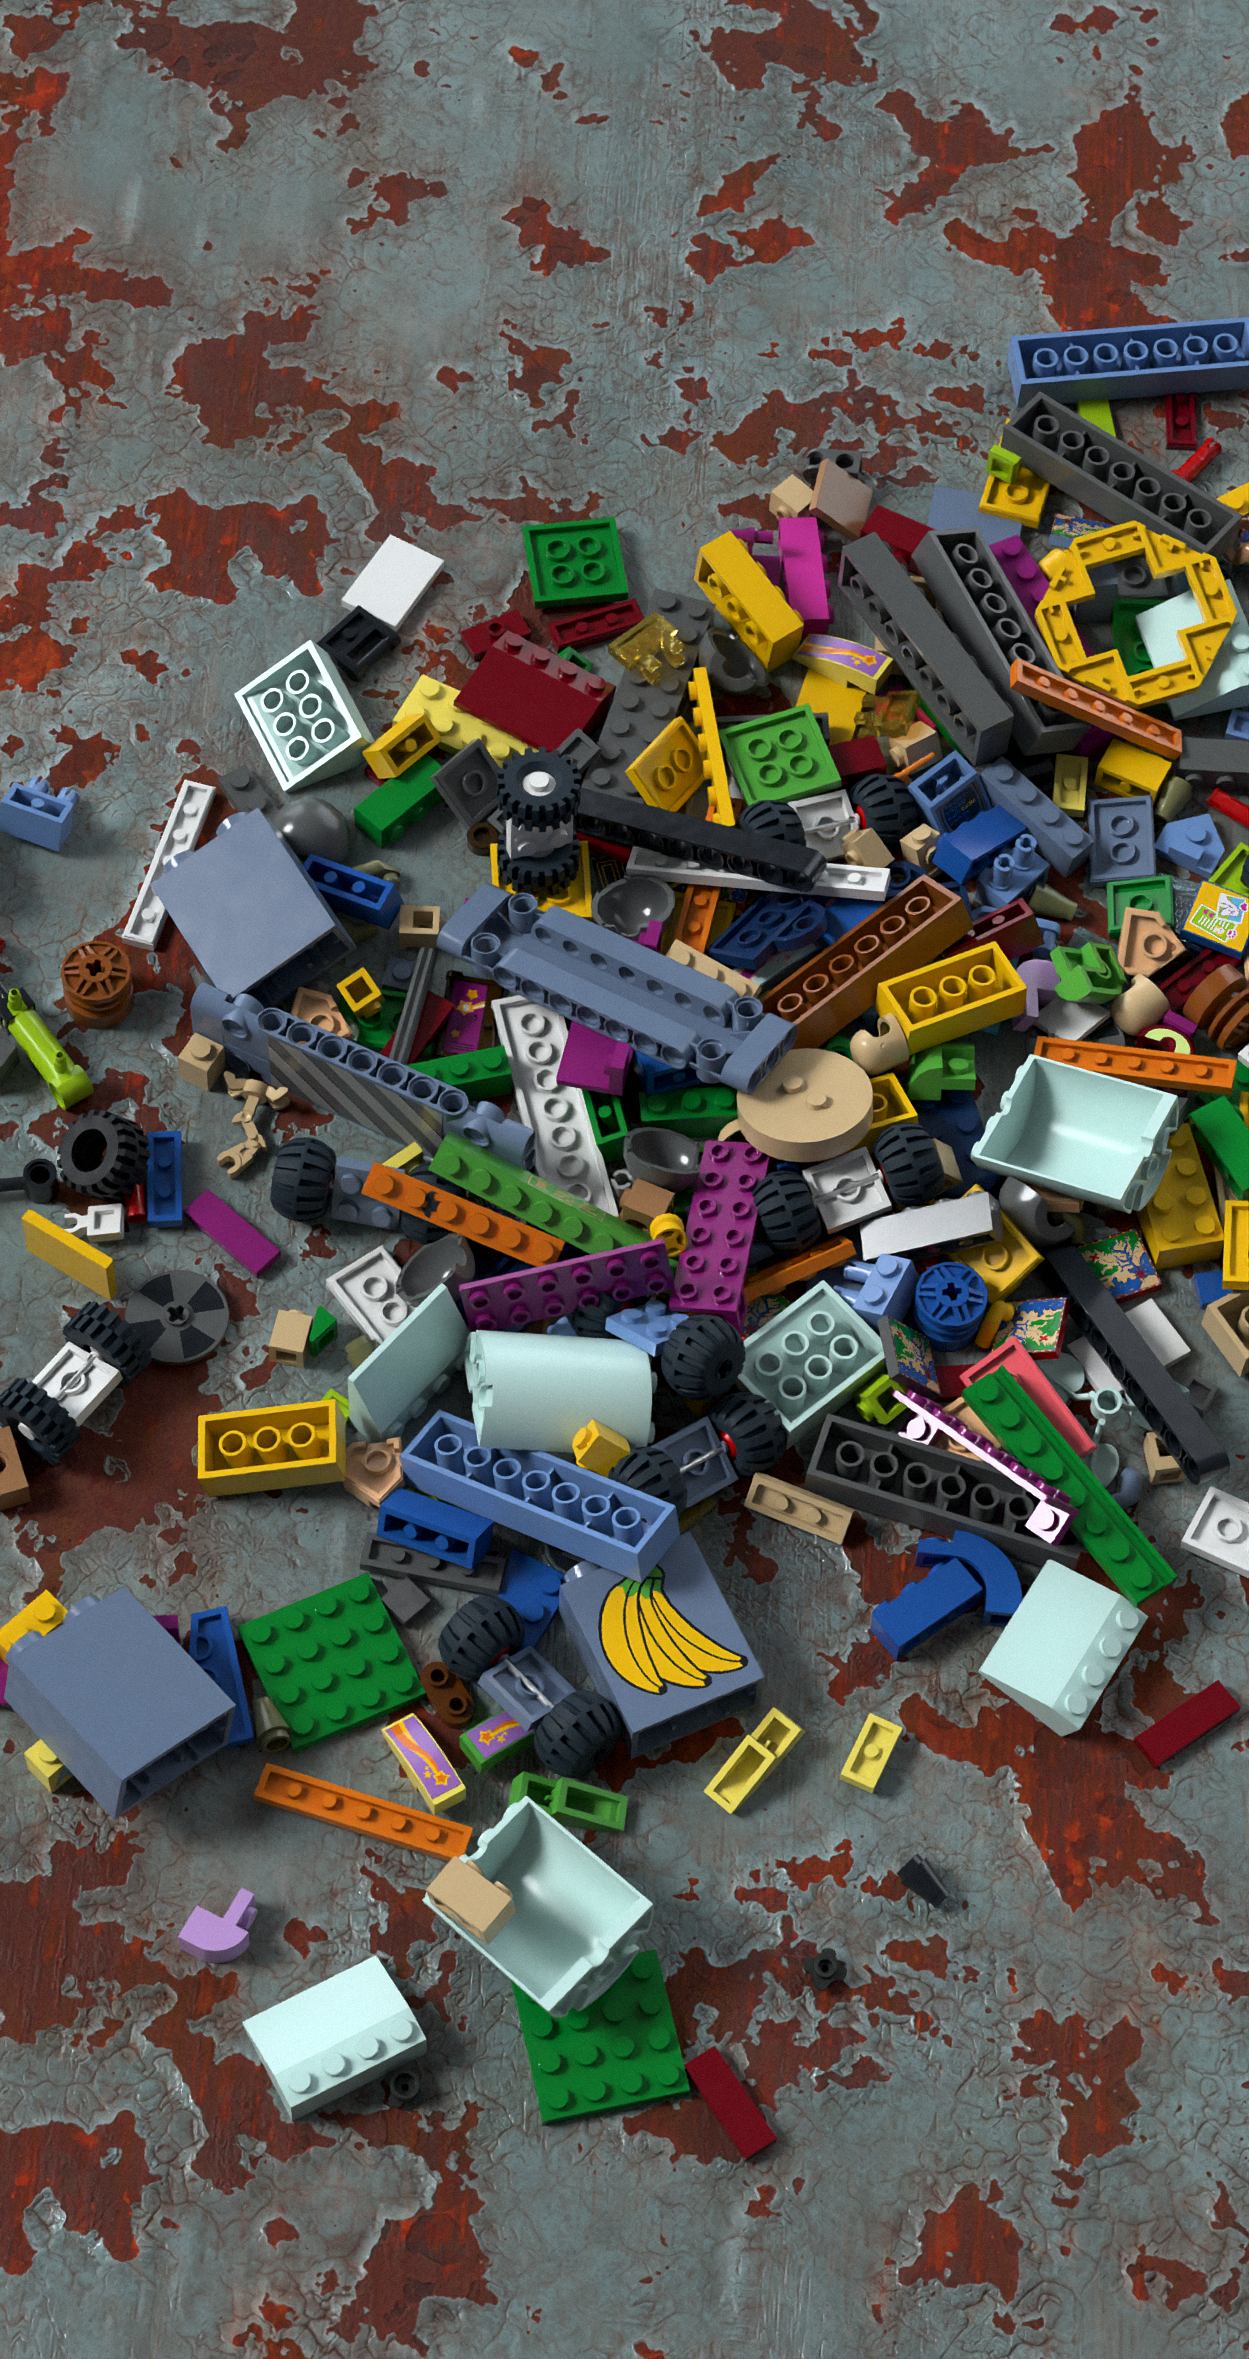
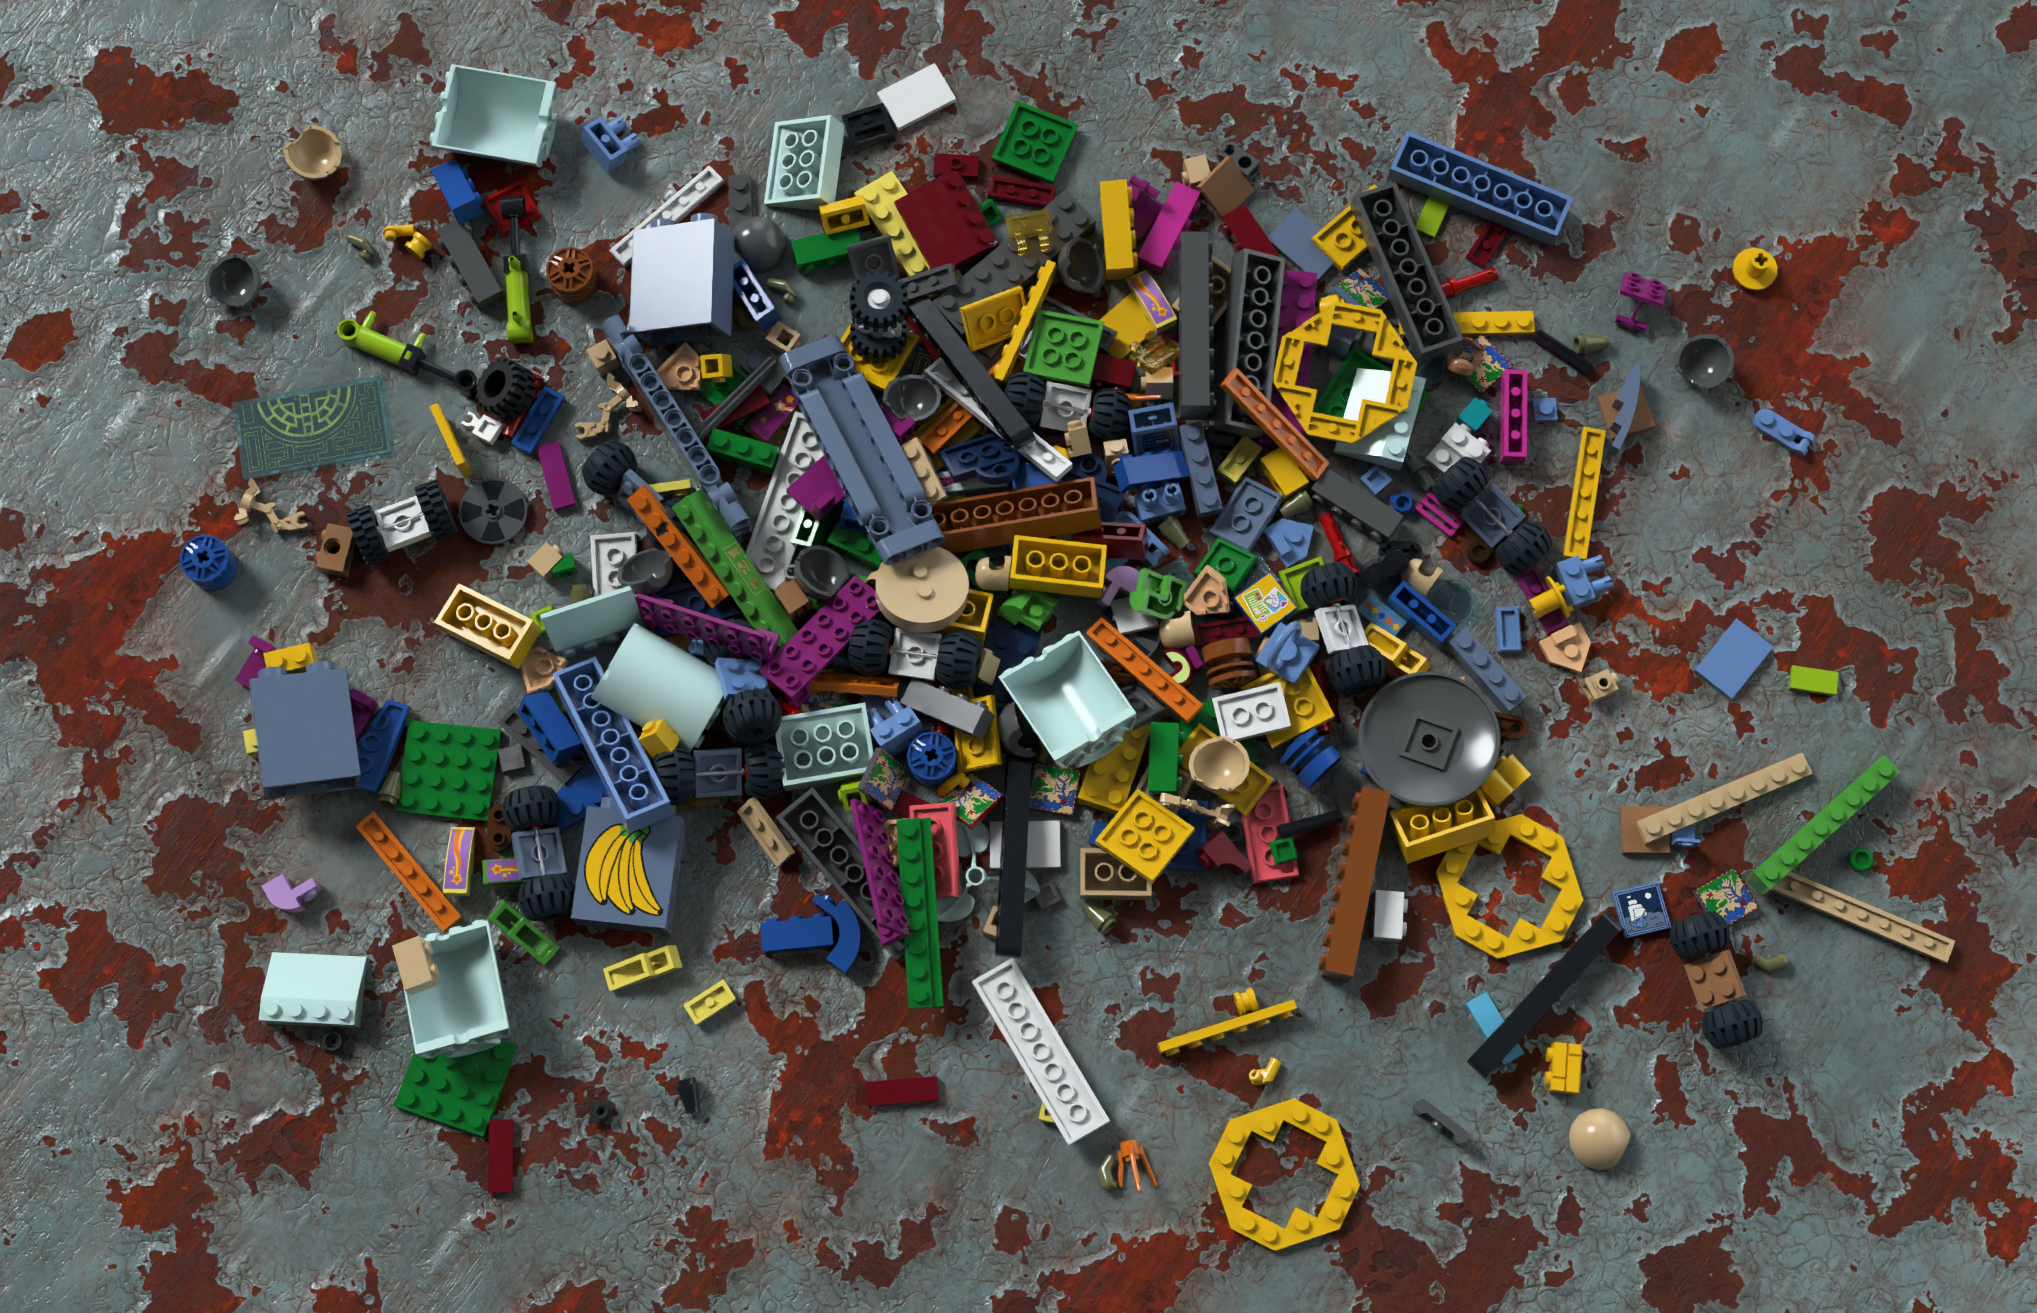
camera: 35 degrees right, 15 degrees up
yellow wheel [650,1213,687,1257] -> none
light aqua slope [978,1559,1148,1737] -> none
lime tile [986,444,1021,484] -> none
sand blue arm [1111,1467,1144,1509] -> none

